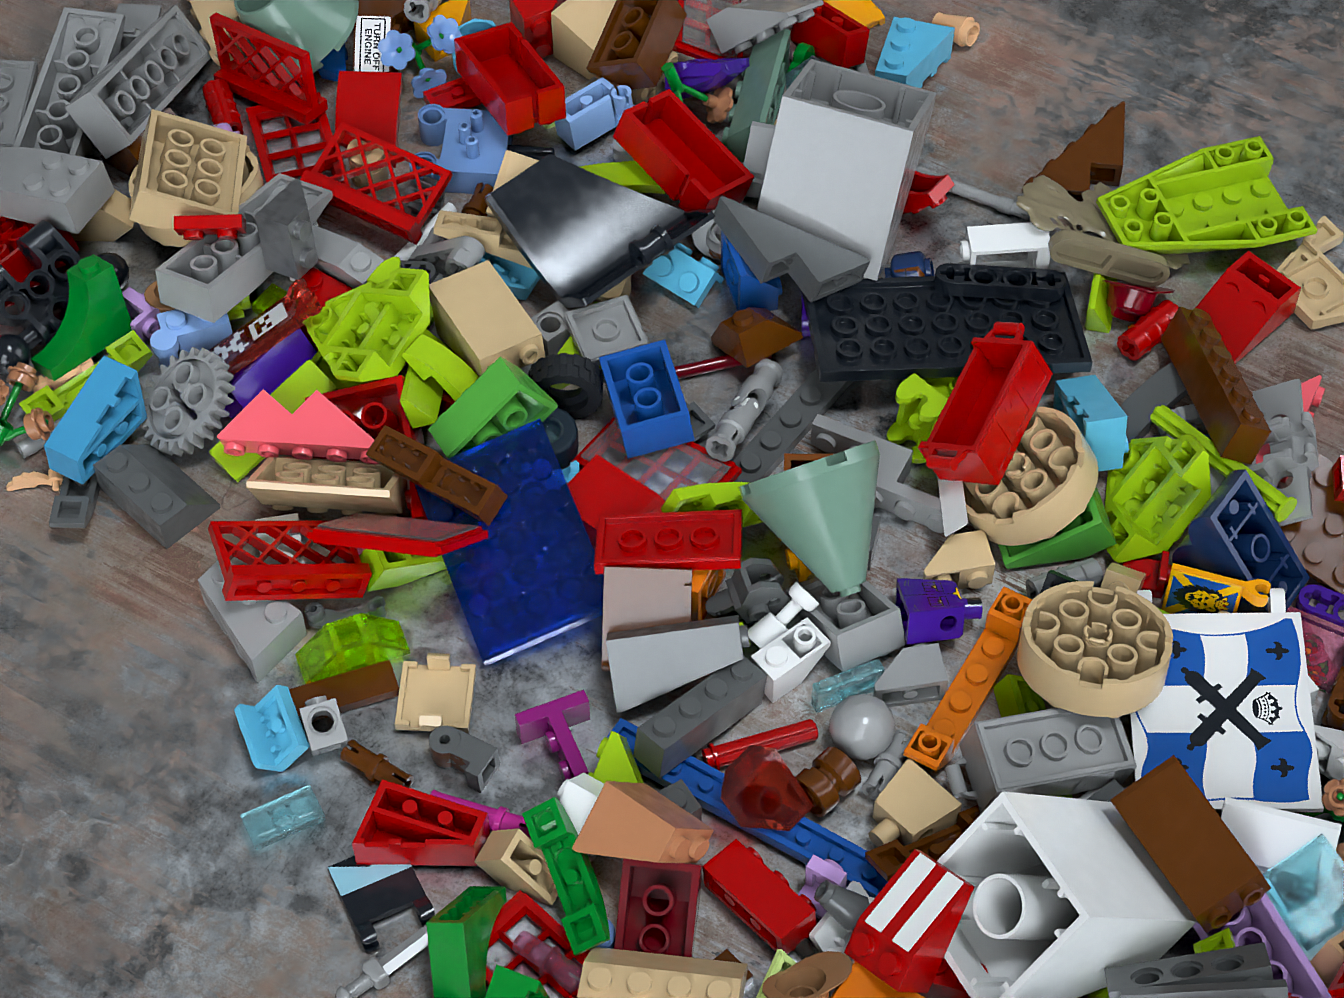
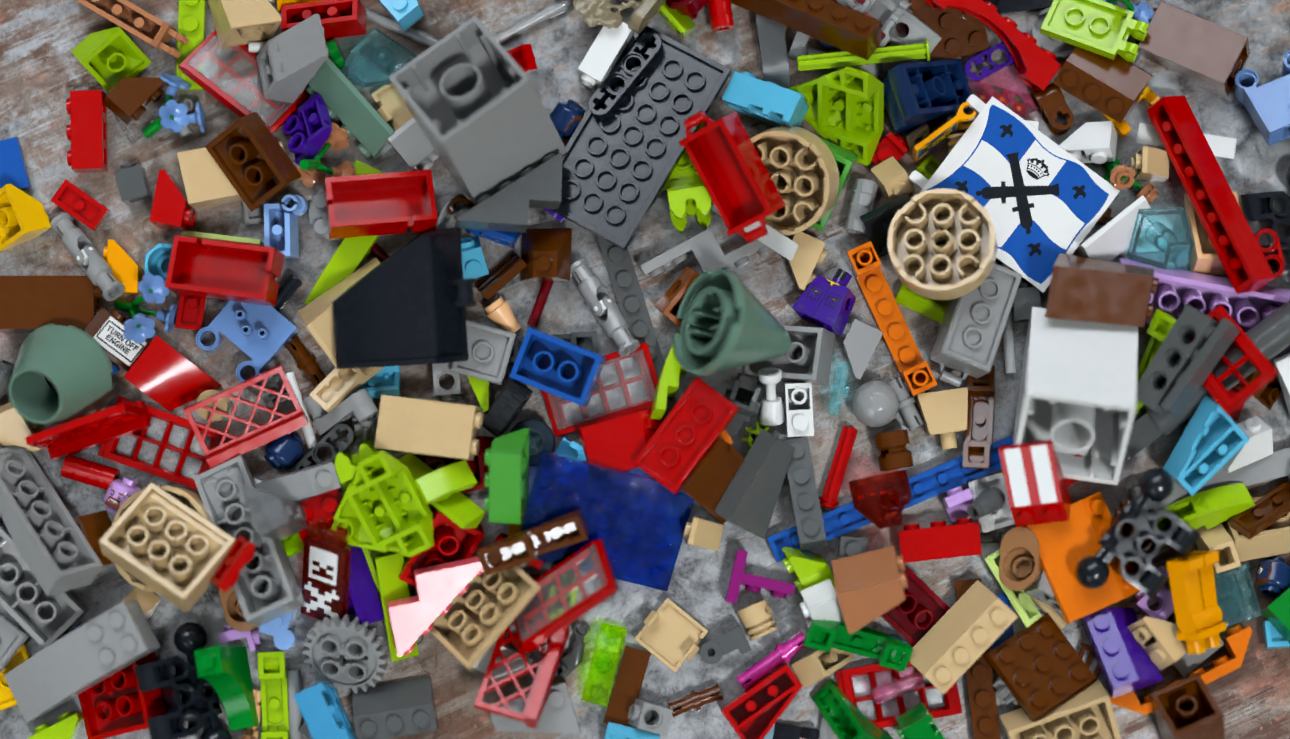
camera: 55 degrees left, 30 degrees up
none -> dark blue head [264,432,304,471]
none -> reddish brown tile [474,251,527,300]
none -> light nougat cone [484,296,521,333]
none -> tan slope [683,517,724,551]
none -> tan piece [737,599,779,641]

